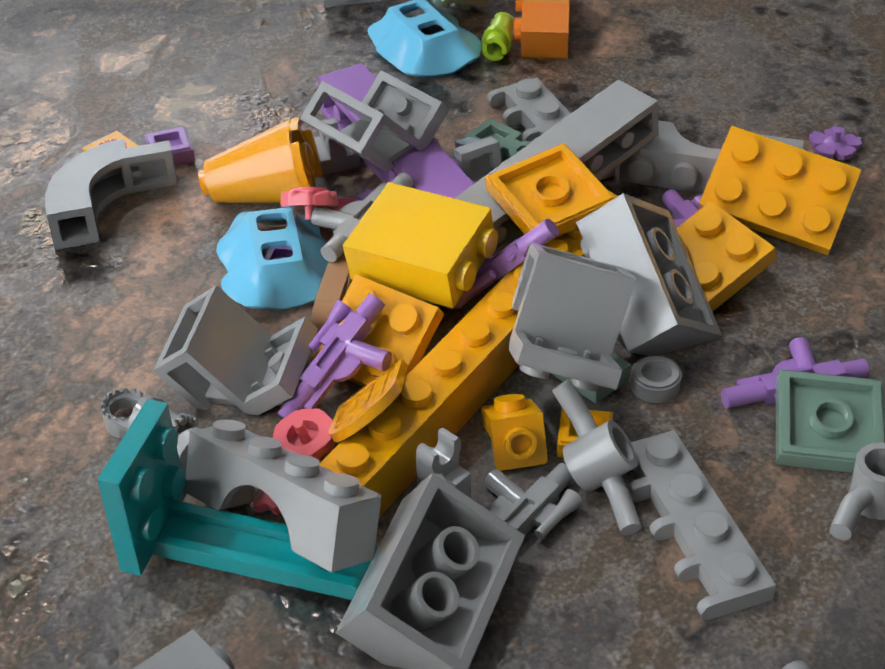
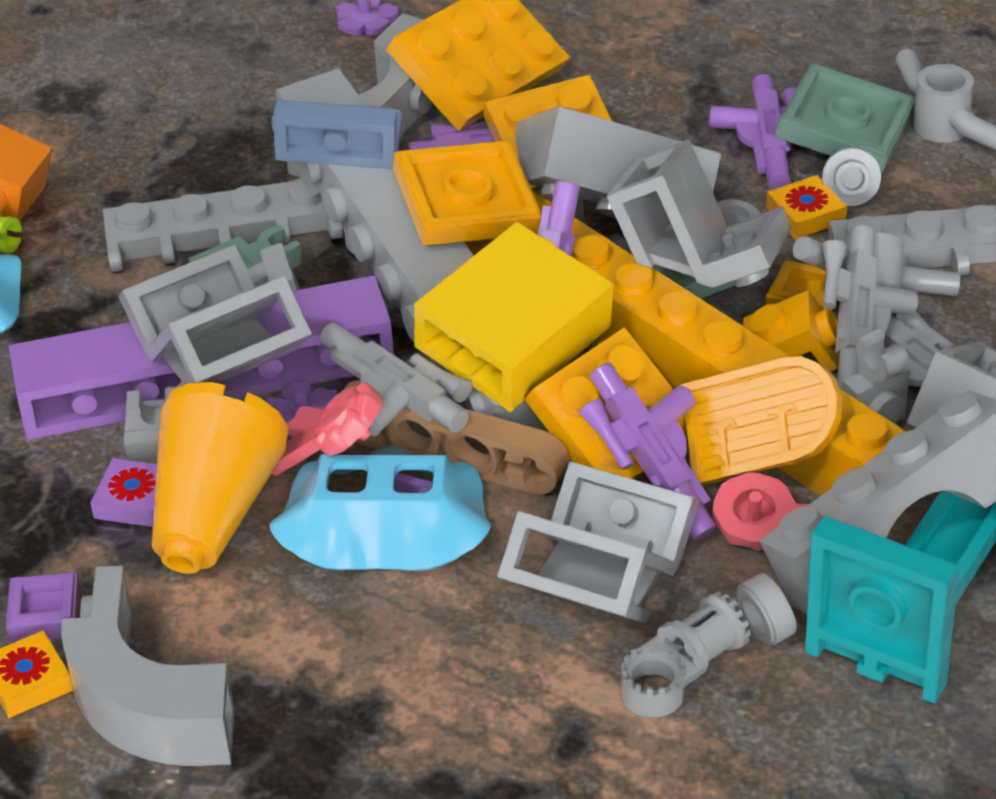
camera: 75 degrees left, 0 degrees up
none -> sand blue panel [273,100,402,169]
none -> light orange tile [766,175,847,240]
none -> light grey plate [822,147,881,206]
none -> light grey piece [822,225,918,390]

